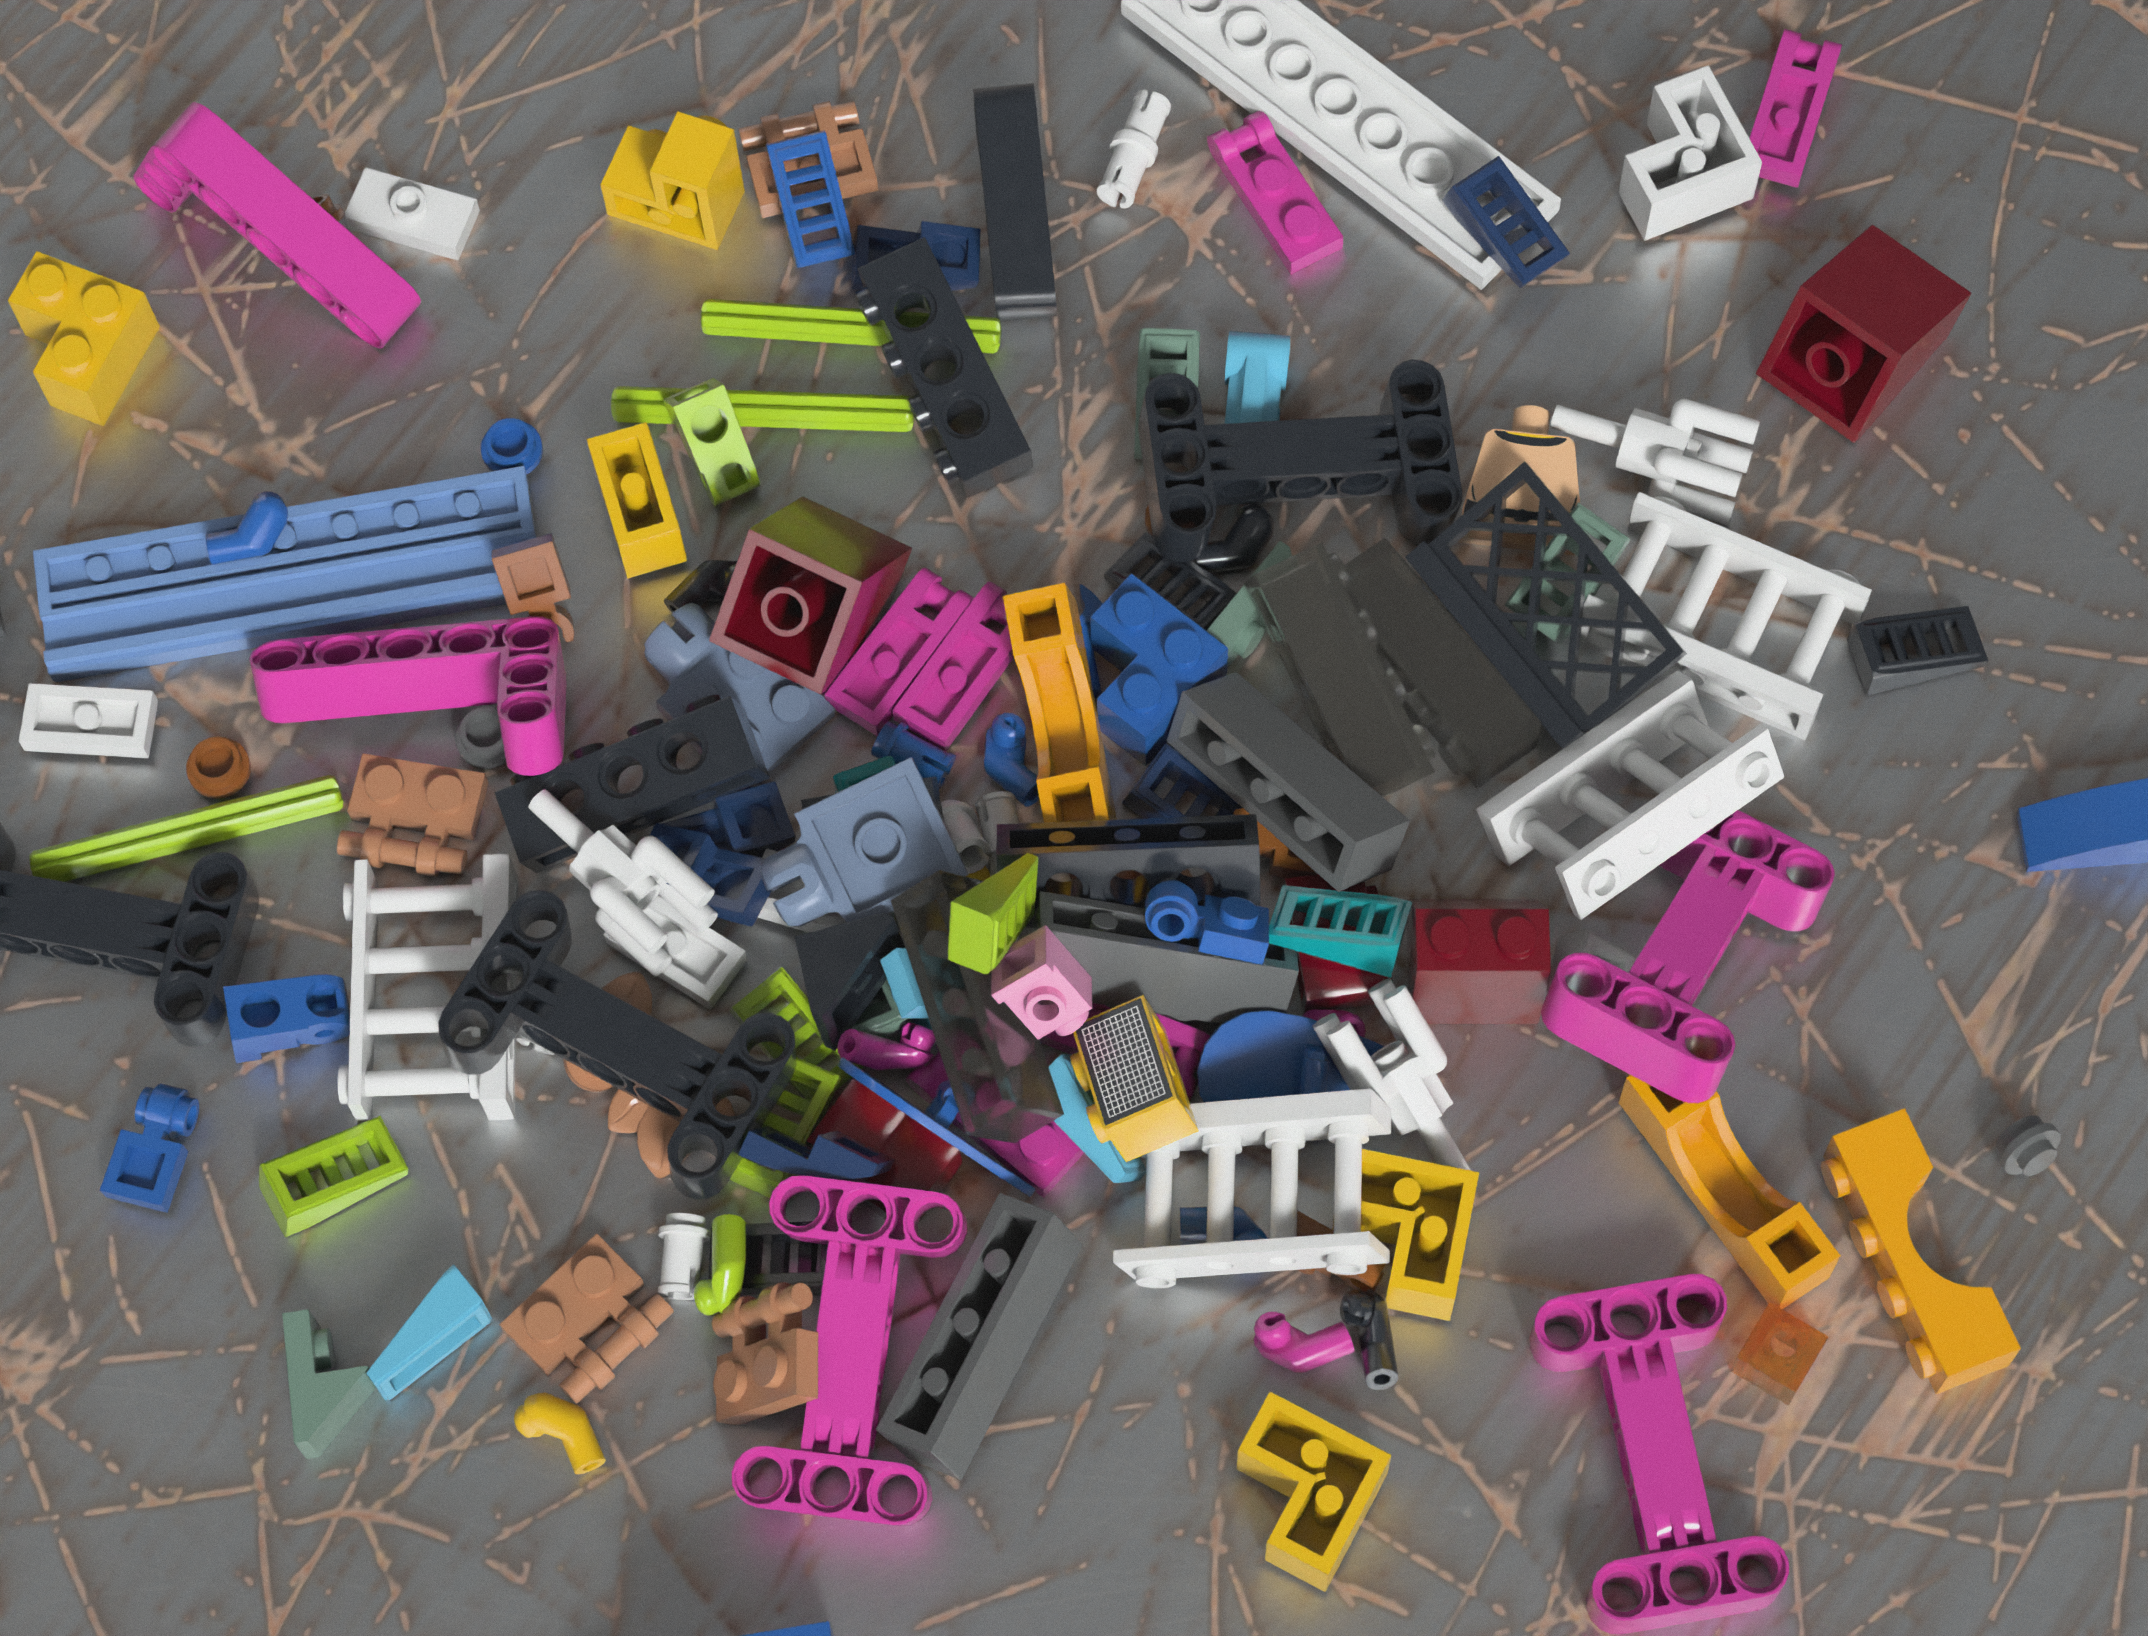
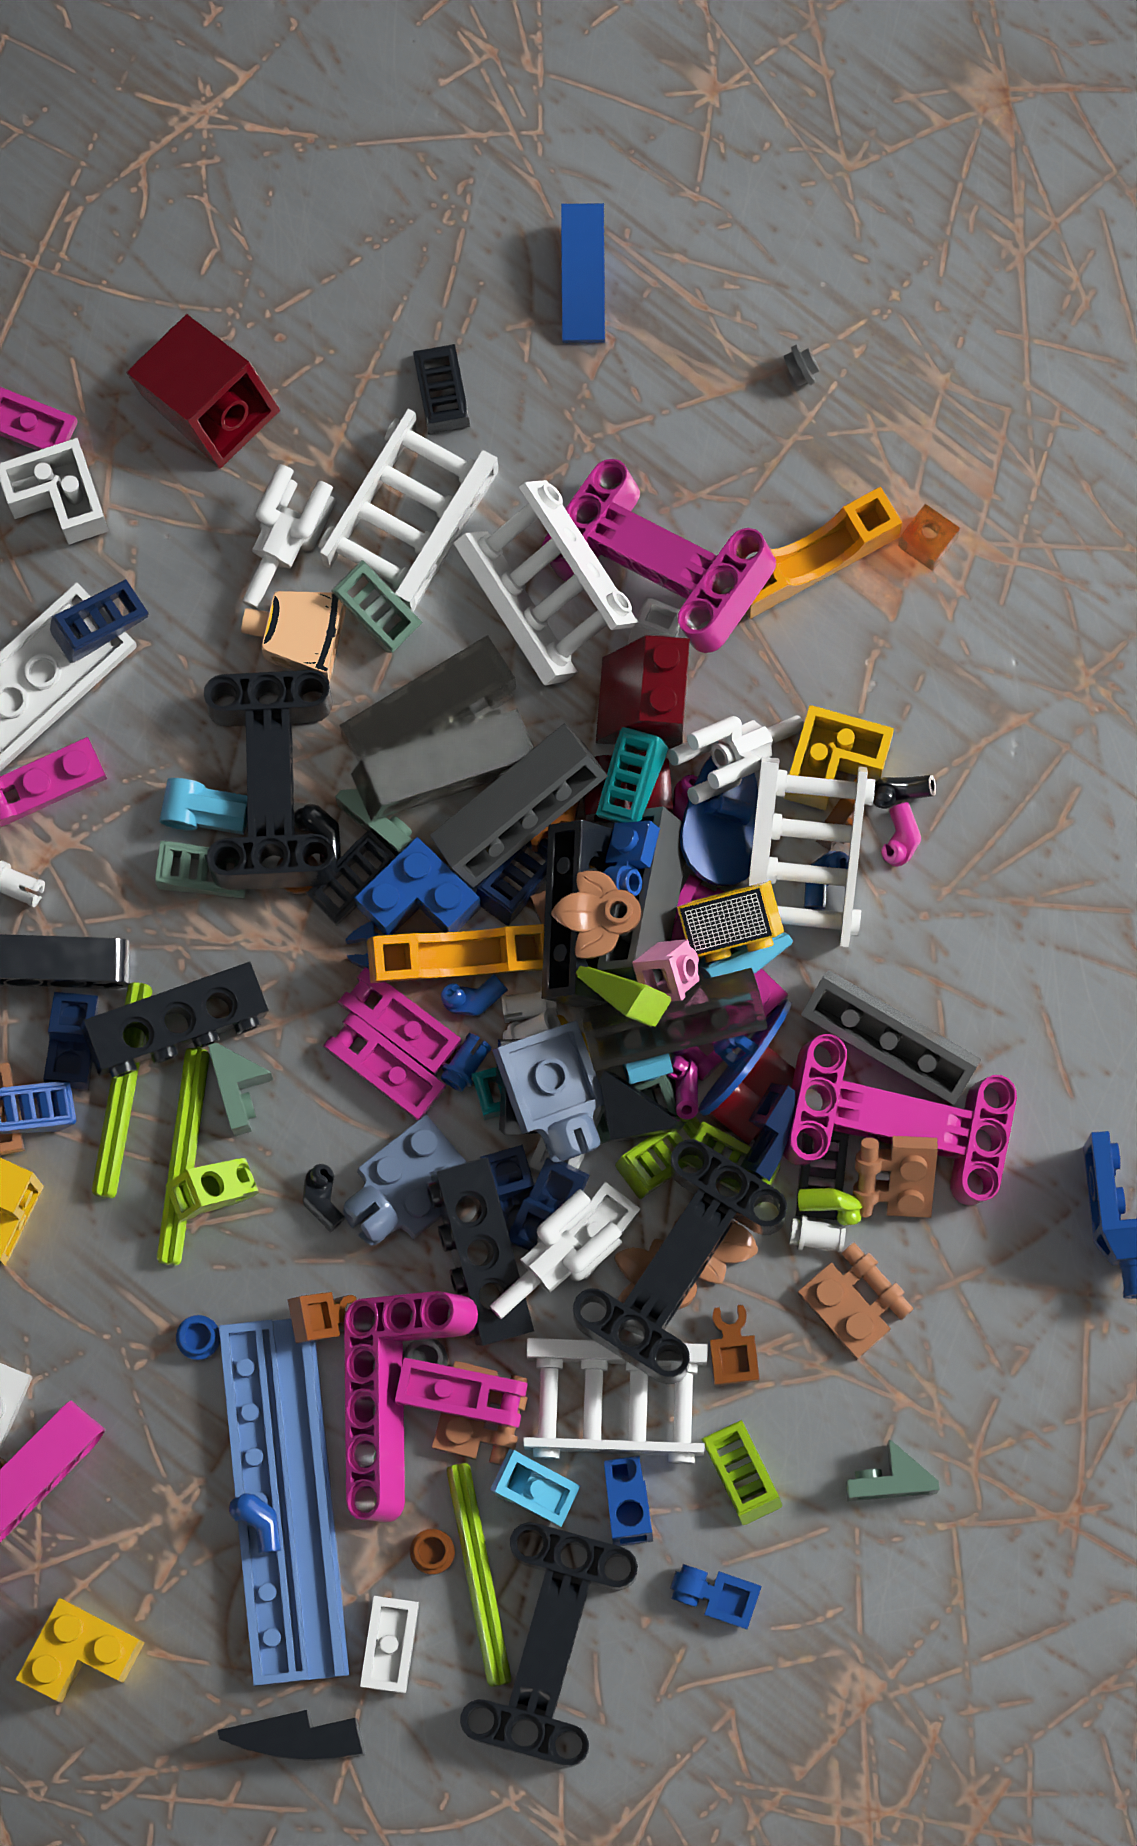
camera: 85 degrees left, 10 degrees up
medium azure slope [366,1264,492,1401] -> none
yellow arm [514,1392,606,1475] -> none
yellow brick [586,422,687,579] -> none
dark red slope [709,496,912,694] -> none
yellow brick [1237,1392,1391,1592] -> none
black fence [1405,461,1687,749] -> none
dark pink beam [1530,1274,1789,1635] -> none
light orange arch [1821,1108,2021,1394] -> none
none -> sand green slope [208,1043,274,1136]
none -> dark pink plate [395,1357,528,1429]
none -> medium azure slope [490,1449,580,1527]
none -> nougat plate [551,871,641,959]
none -> dark orange plate [710,1305,760,1386]

